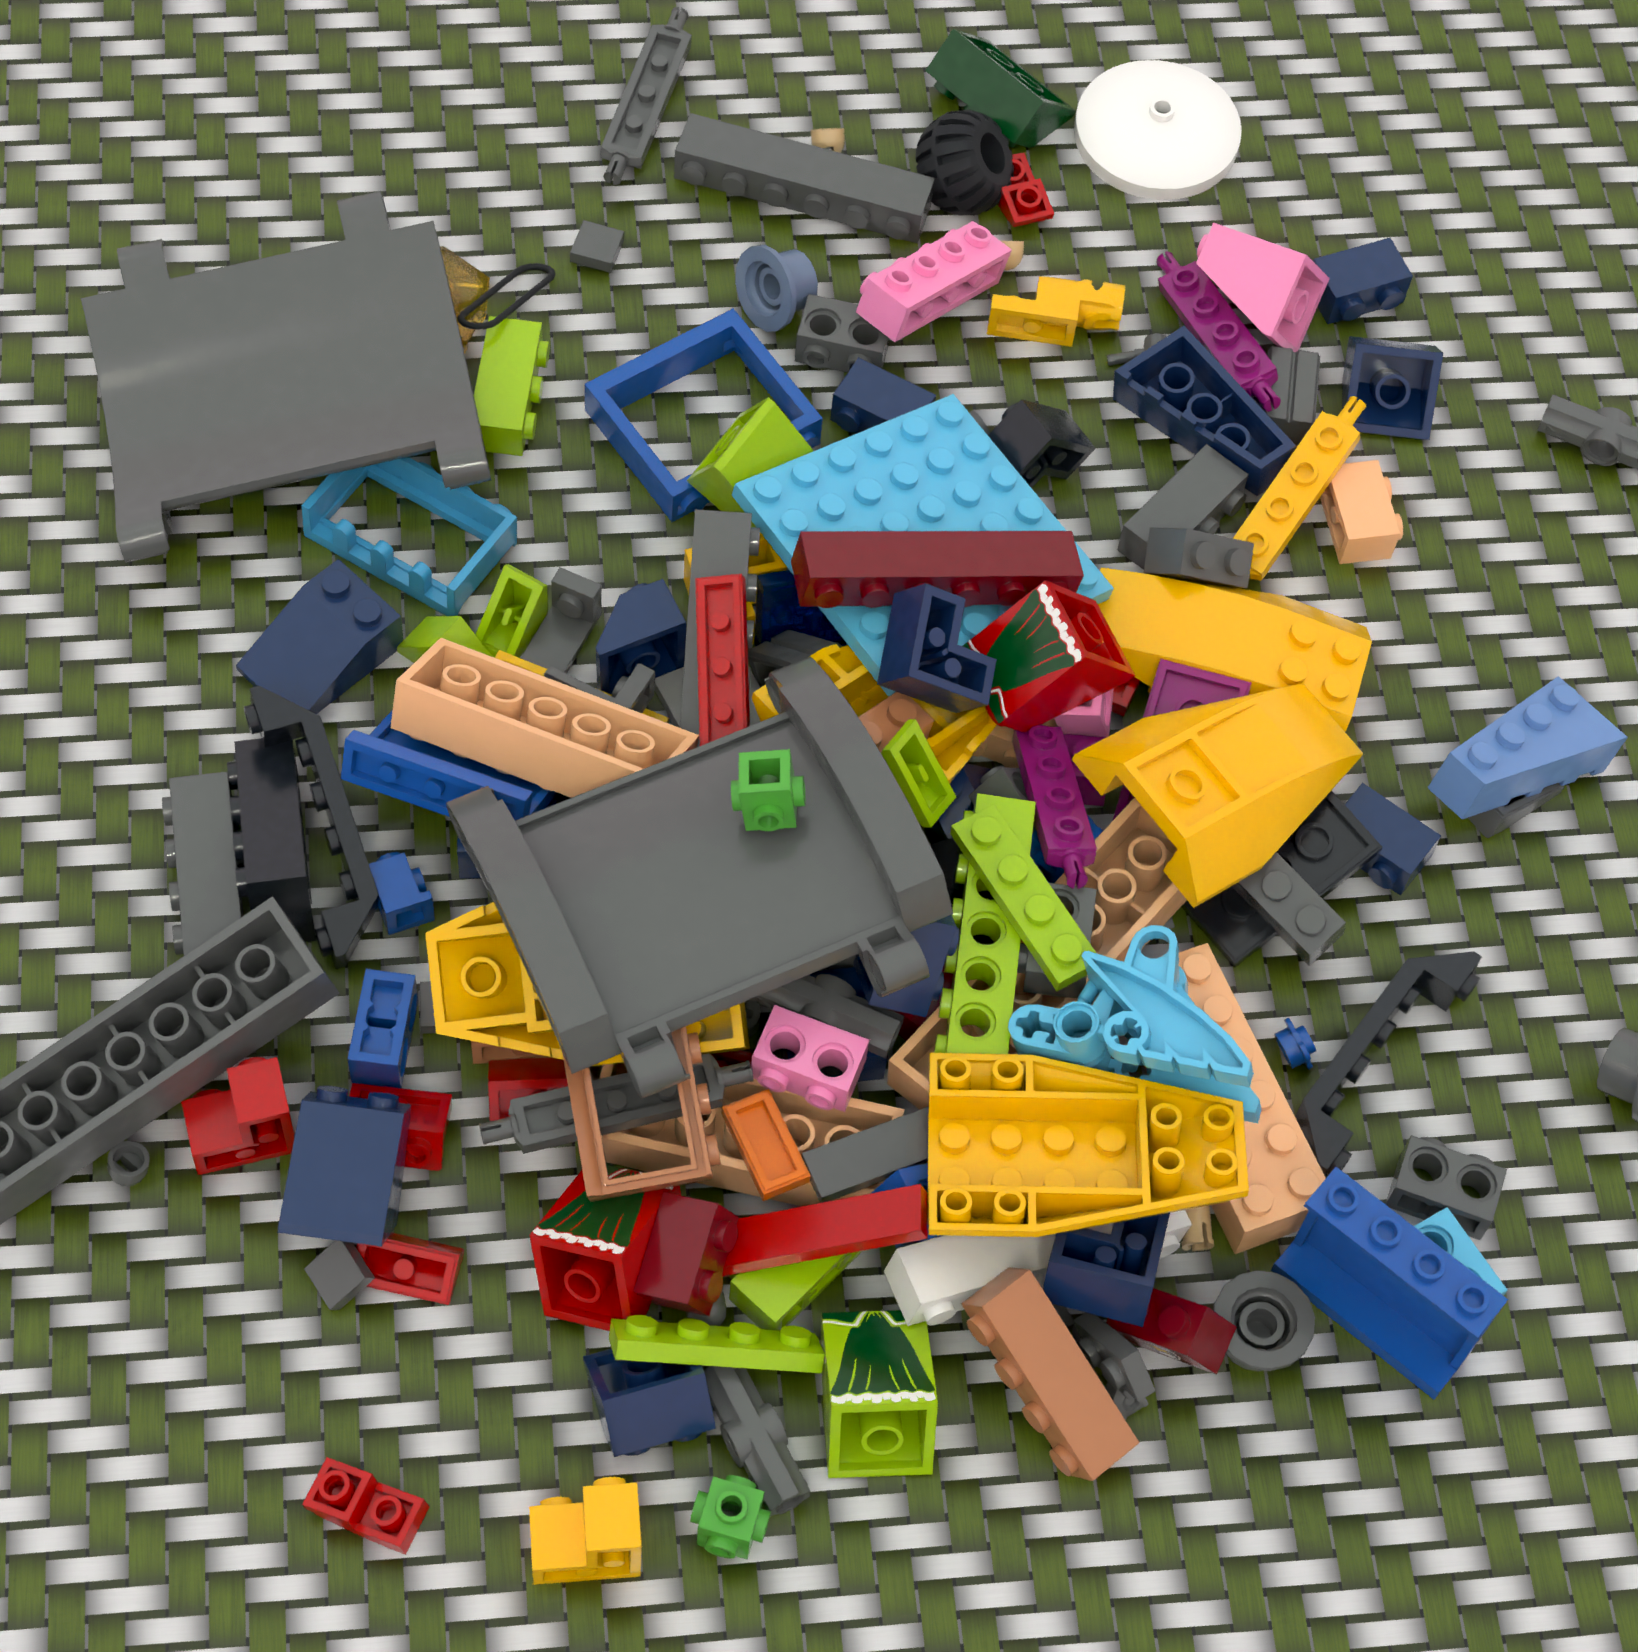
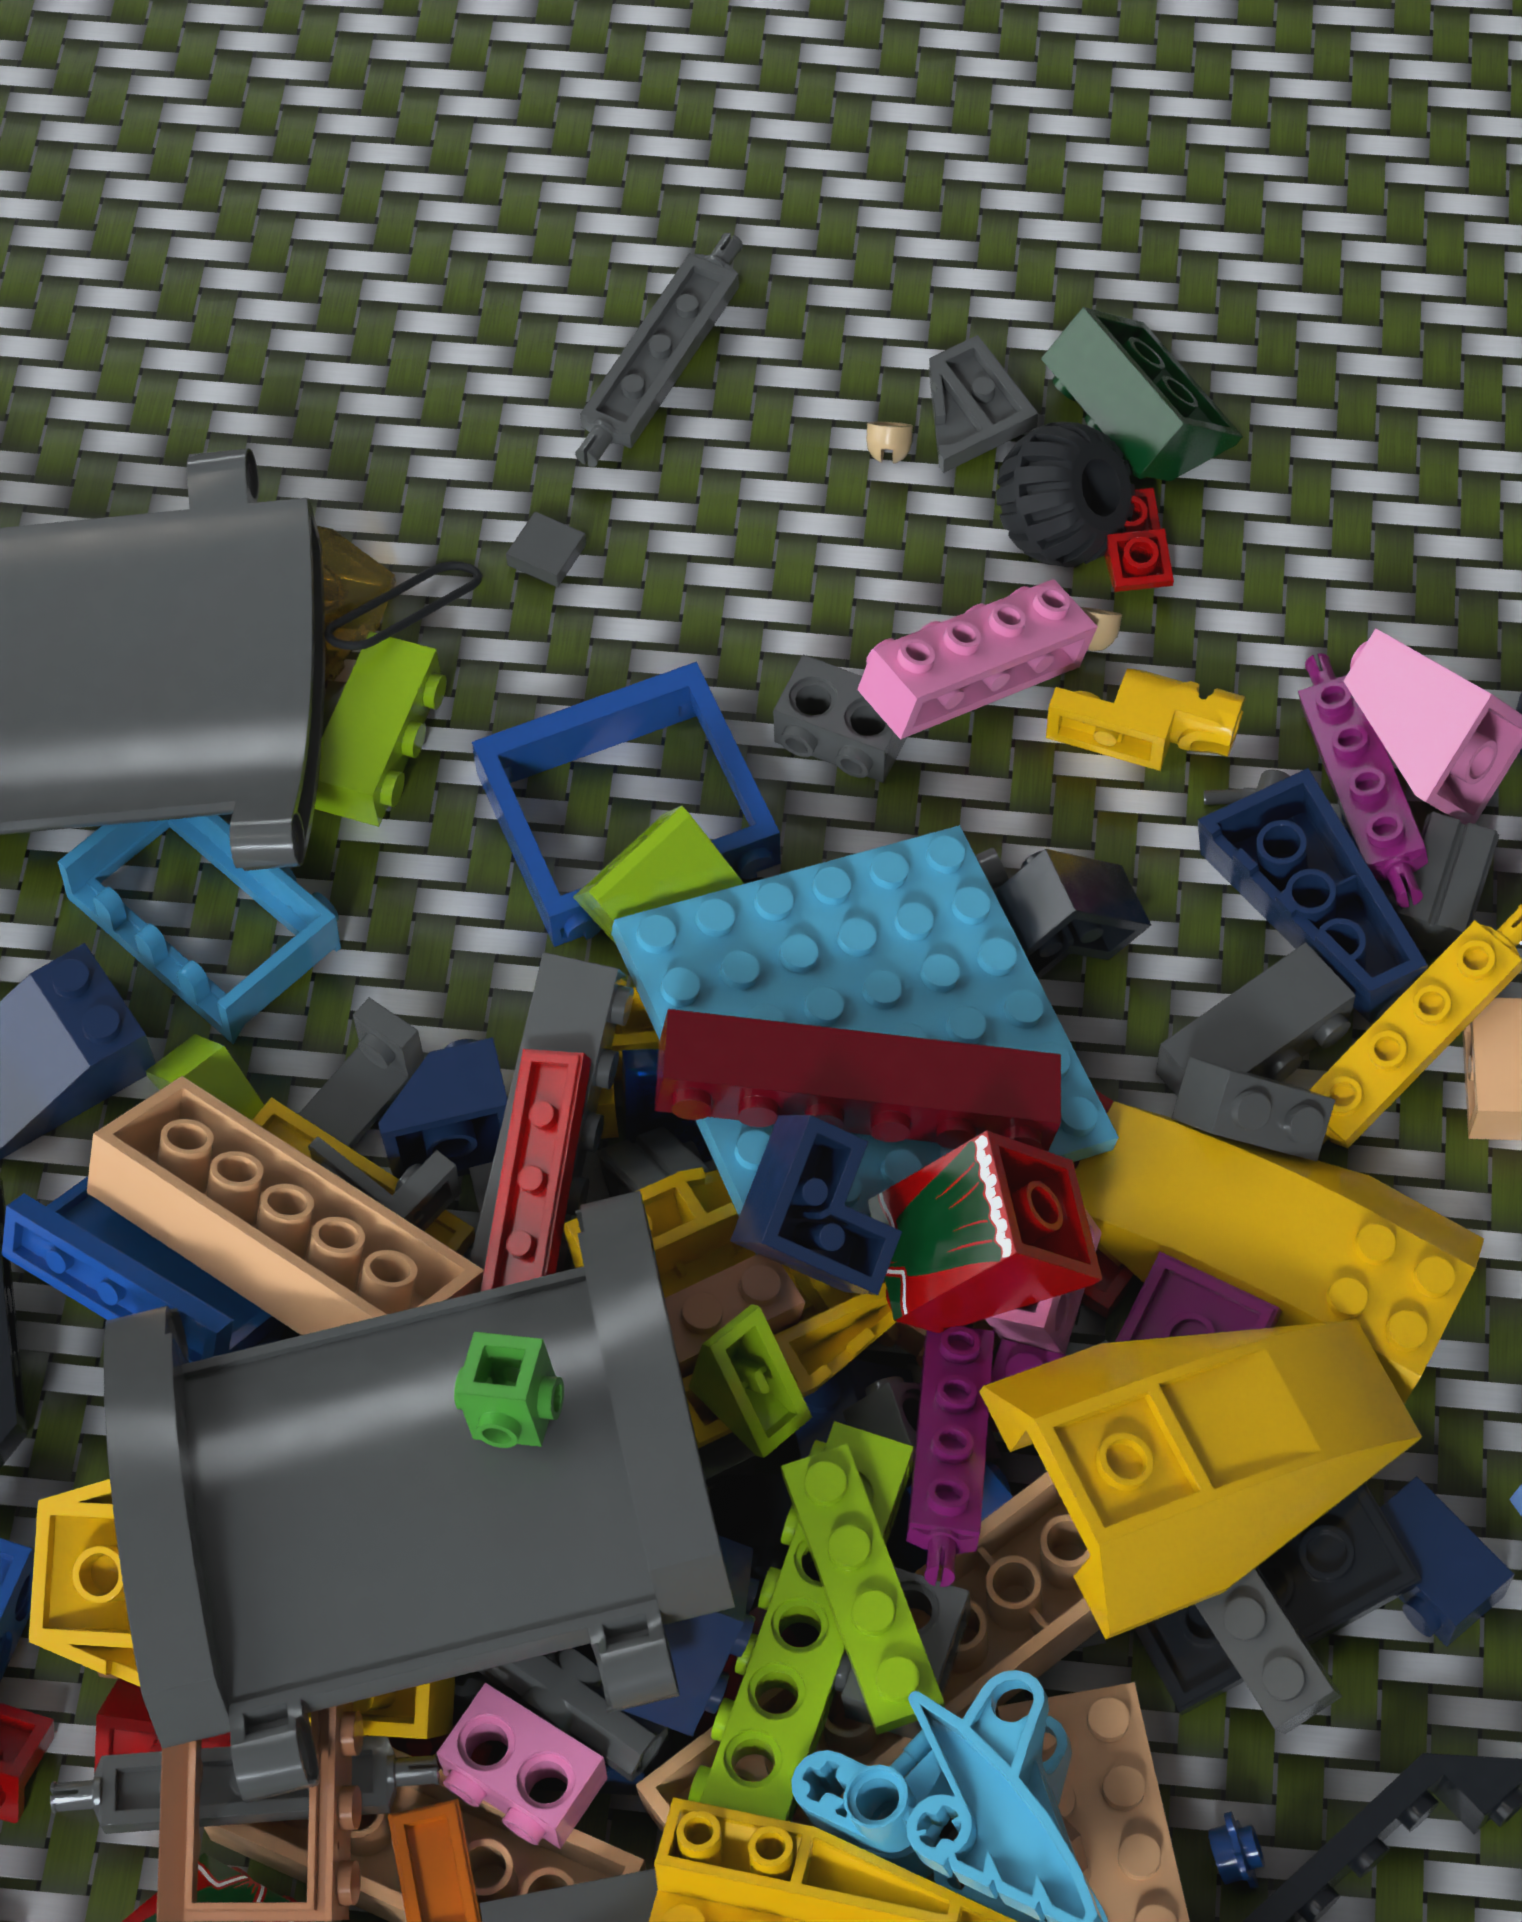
camera: 20 degrees right, 0 degrees up
blue brick [369,852,435,935] -> none
lime slope [475,564,548,658] -> none
dark grey brick [674,113,935,244] -> none
sand blue piece [735,245,818,332] -> none
dark blue brick [830,357,936,433] -> none
white dish [1074,60,1241,200] -> none
none -> dark grey wing [929,335,1038,473]

